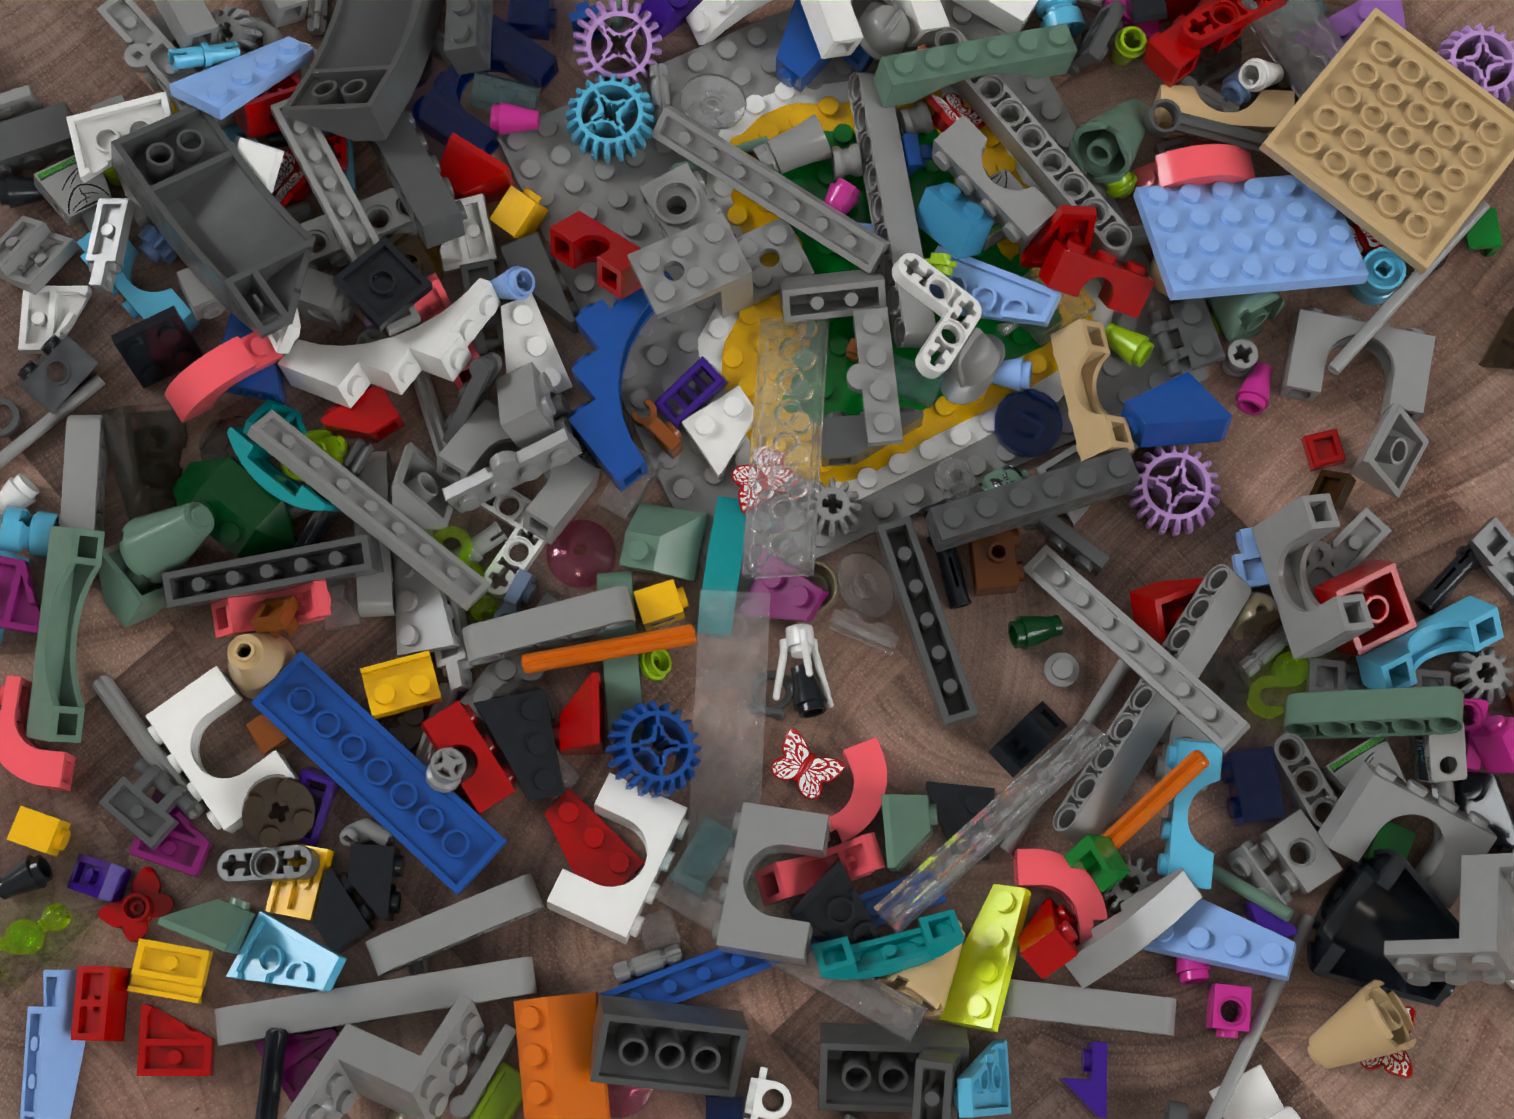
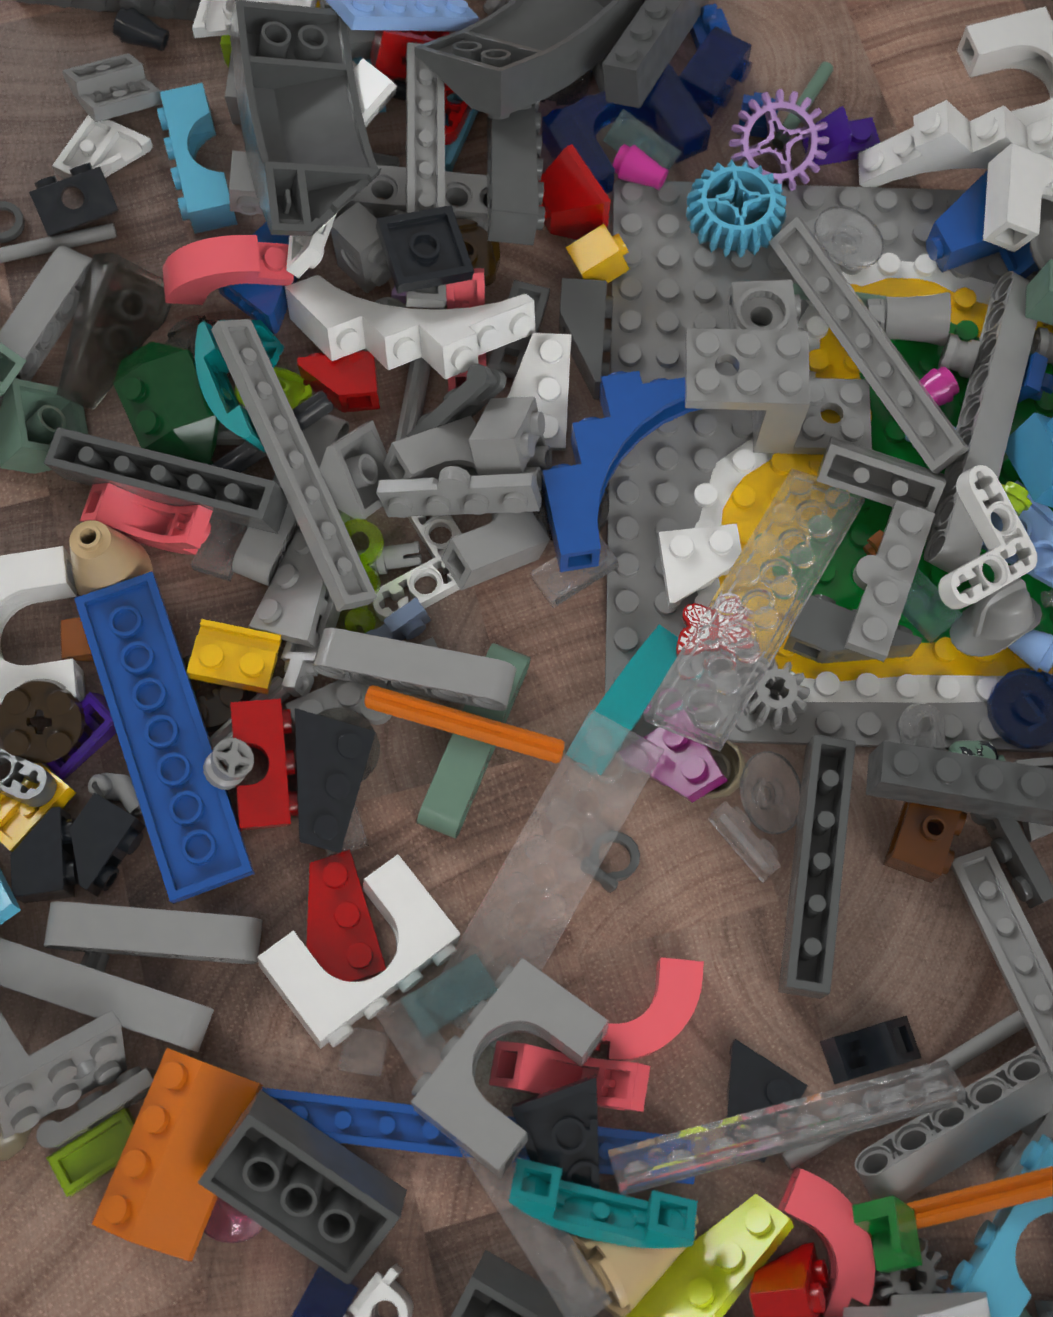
camera: 25 degrees right, 5 degrees down
light grey torso [34,155,112,231] -> none
light grey hinge [85,198,136,293] -> none
black plate [111,306,204,389] -> none
sand green cone [120,502,214,583] -> none
medium blue gear [138,223,178,265] -> none
dark orange tile [250,595,300,639] -> none
red animal [272,149,310,207] -> none
white wing [440,194,499,274] -> none
light blue cone [490,266,535,300] -> none
clear pink dish [547,520,616,588] -> none
red arch [550,211,642,300] -> none
red slope [553,672,605,755] -> none
blue gear [605,701,702,798] -> none
light grey axle [613,944,684,983] -> none
sand green slope [619,503,708,582] -> none
dark orange plate [631,399,683,459] -> none
yellow brick [633,579,689,631] -> none
lime plate [639,649,672,681] -> none
light grey axle [649,63,671,126] -> none
dark purple slope [654,356,729,429] -> none
animal [771,728,846,800] -> none
white plant [773,623,834,708] -> none
black cone [791,664,828,718] -> none
sand green slope [881,794,938,873] -> none
black pin [919,502,972,609] -> none
dark green cone [1008,615,1063,650] -> none
light grey plate [1044,652,1079,688] -> none

